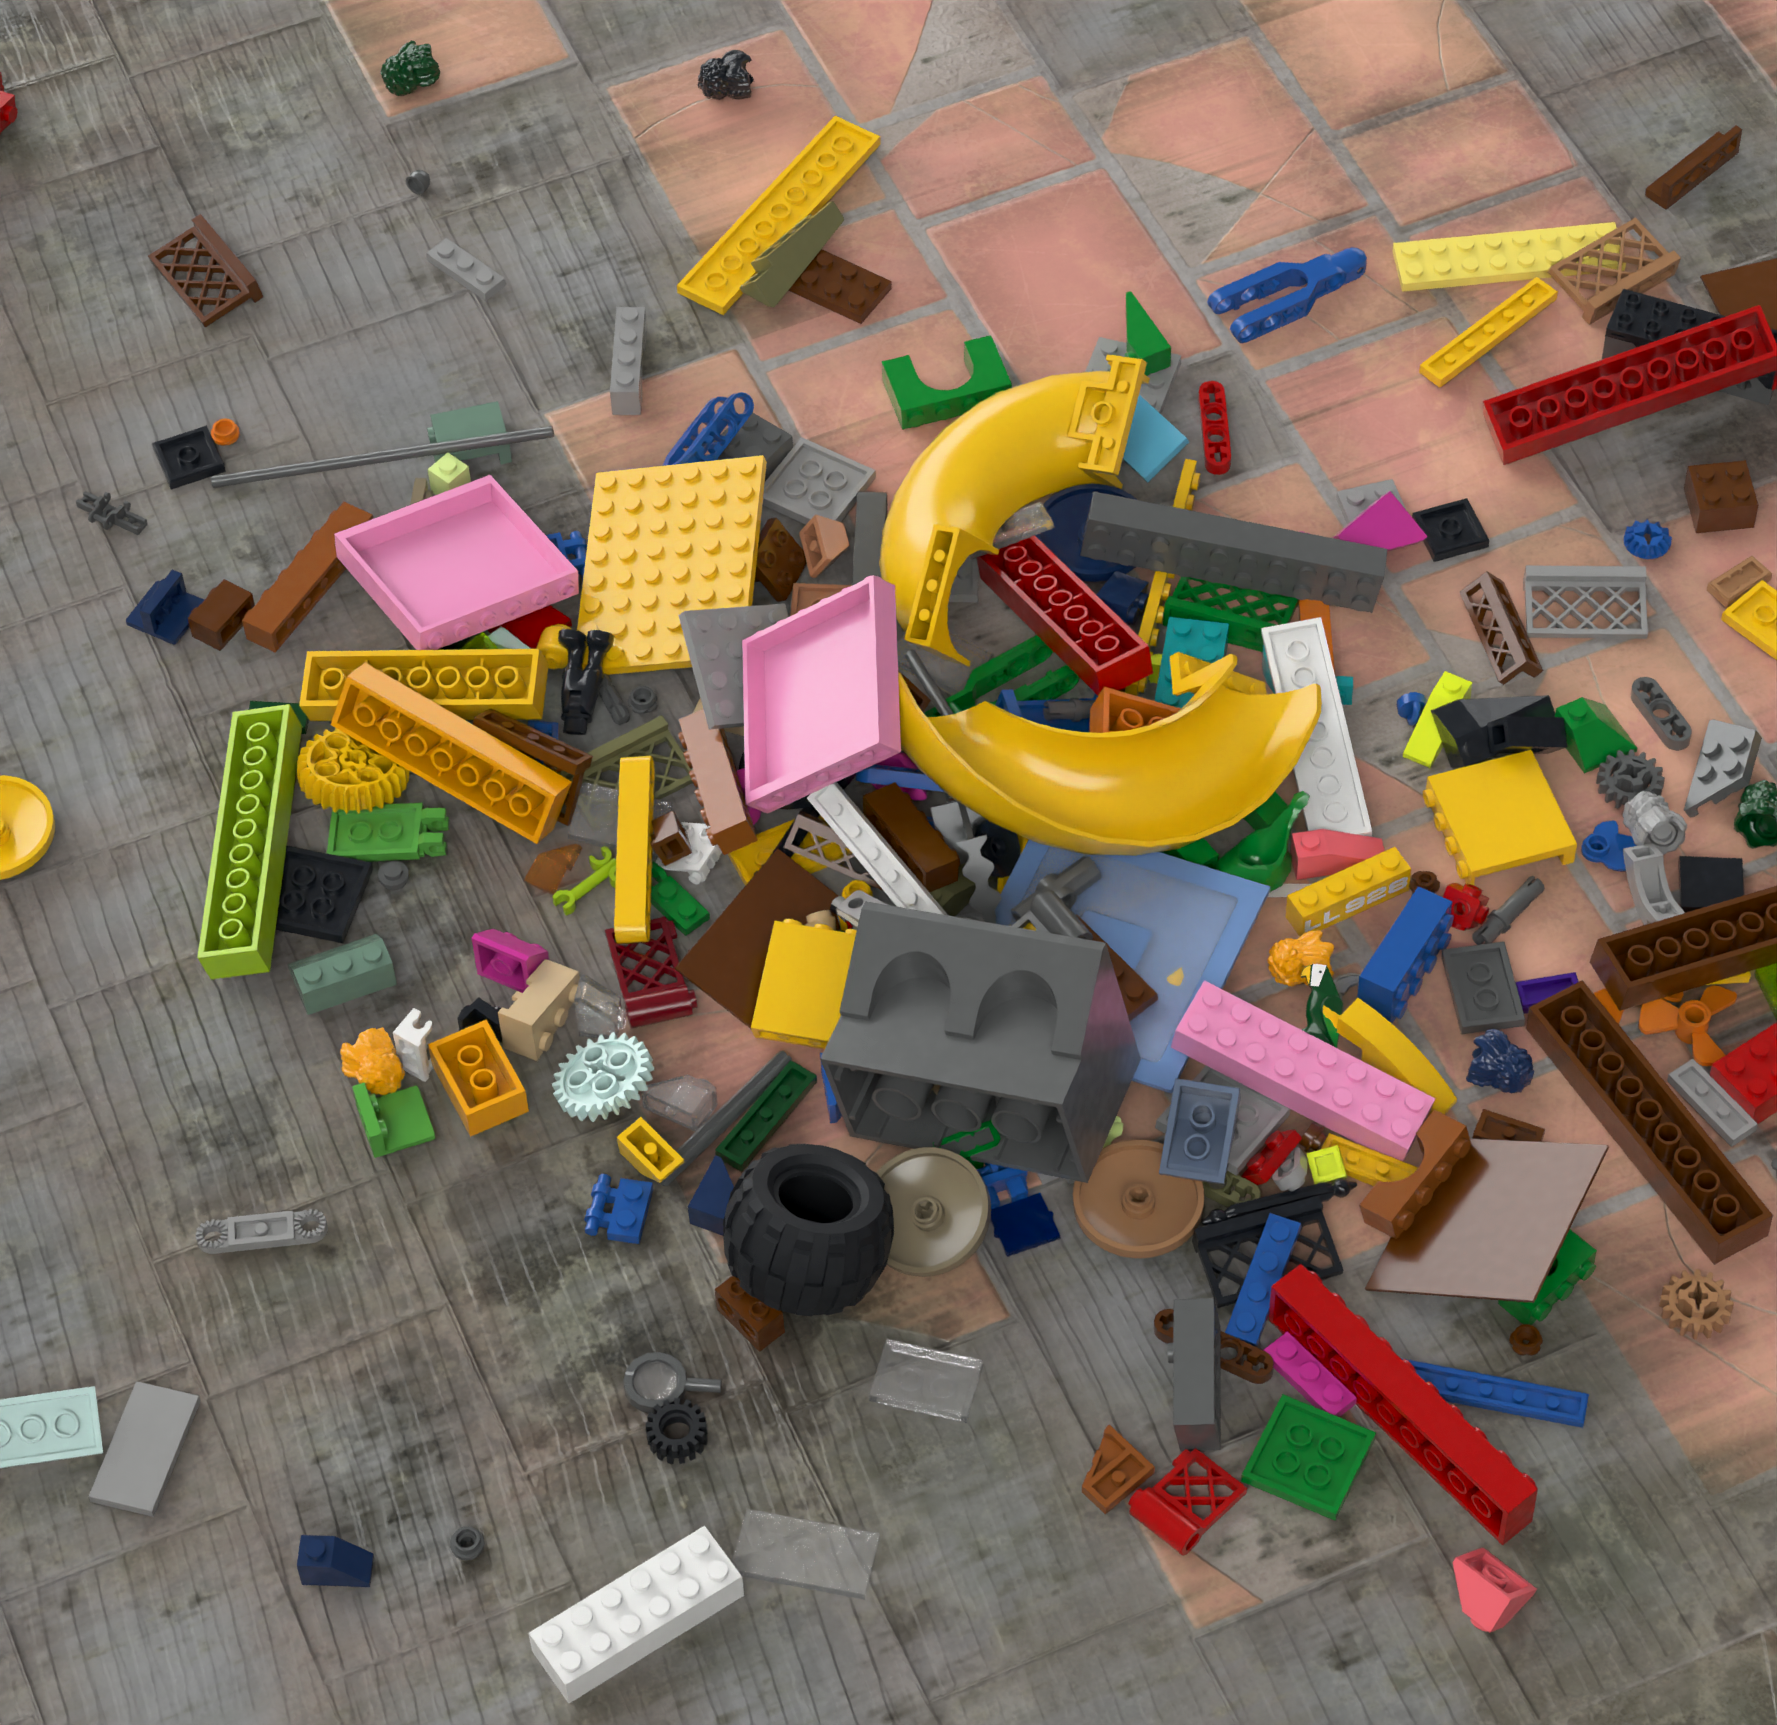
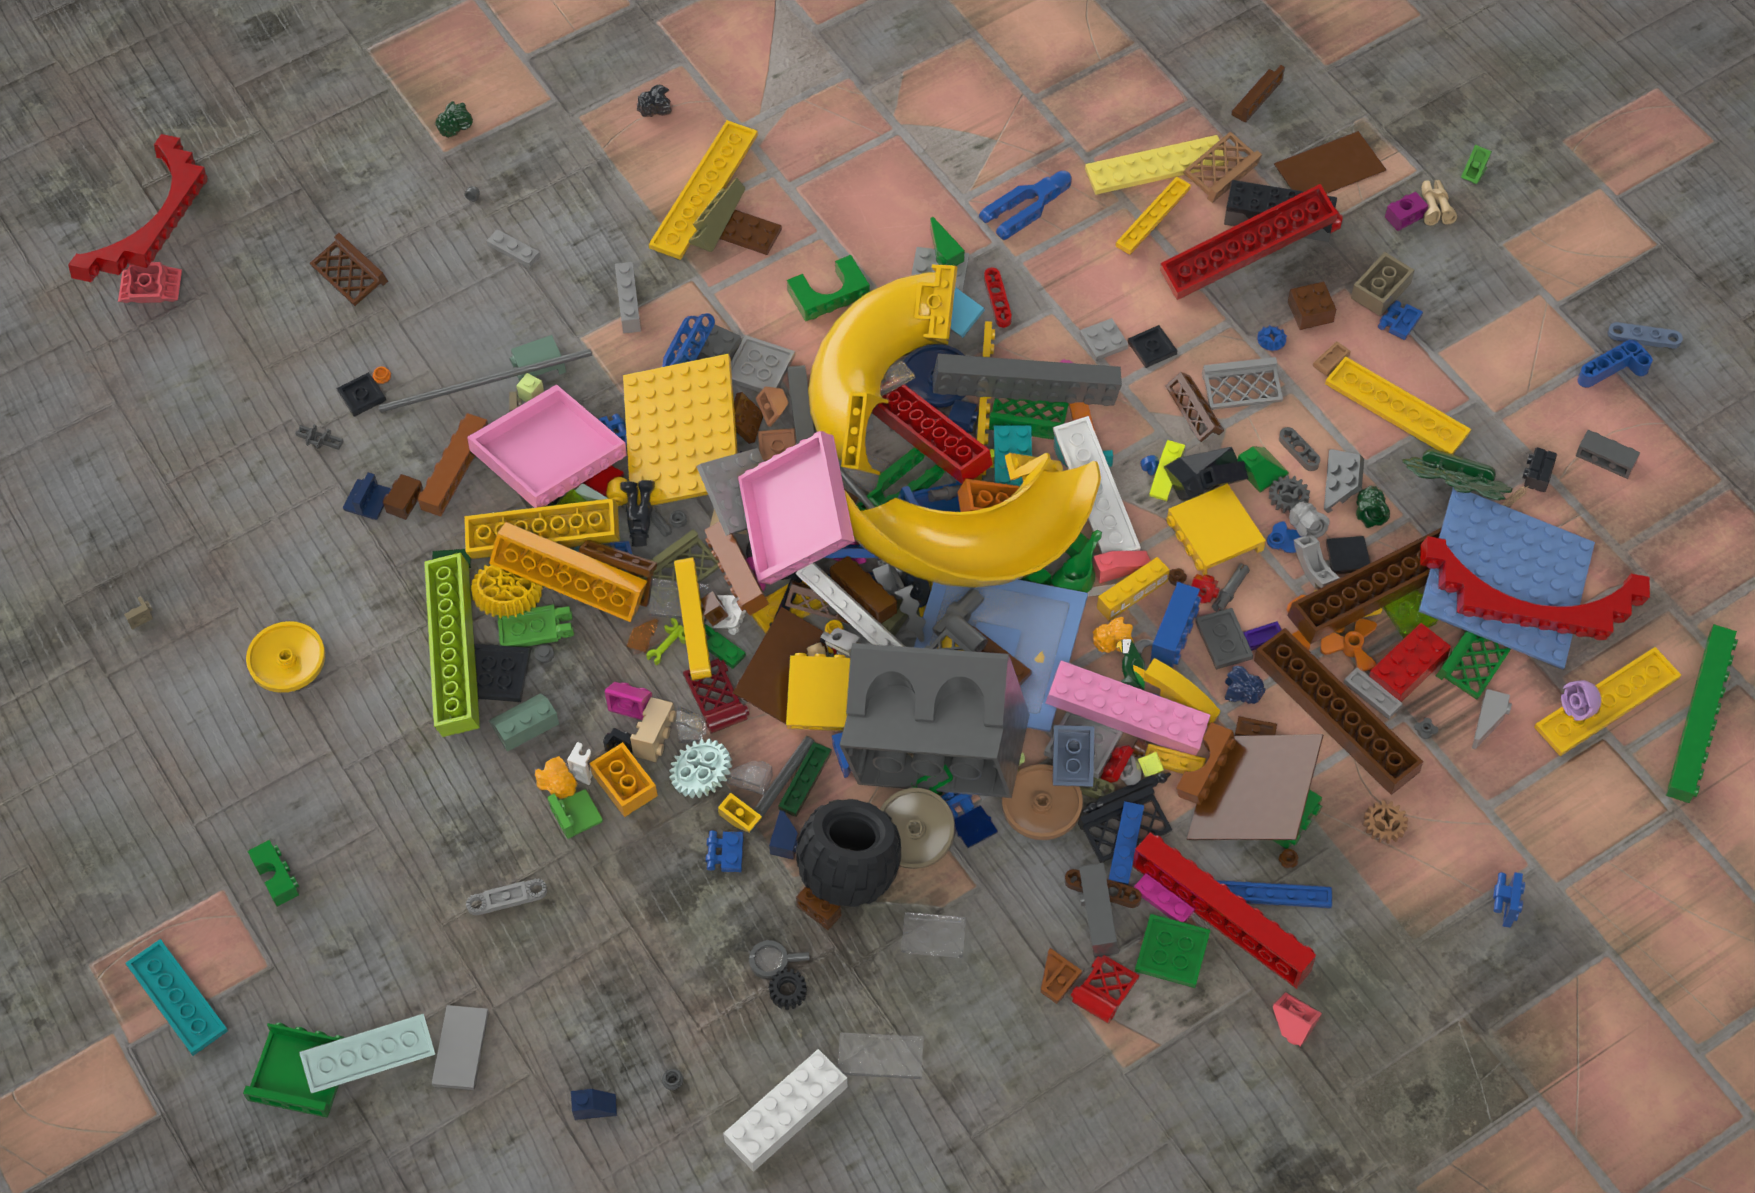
camera: 10 degrees left, 5 degrees up
dark pink slope [1332,491,1428,552] -> none

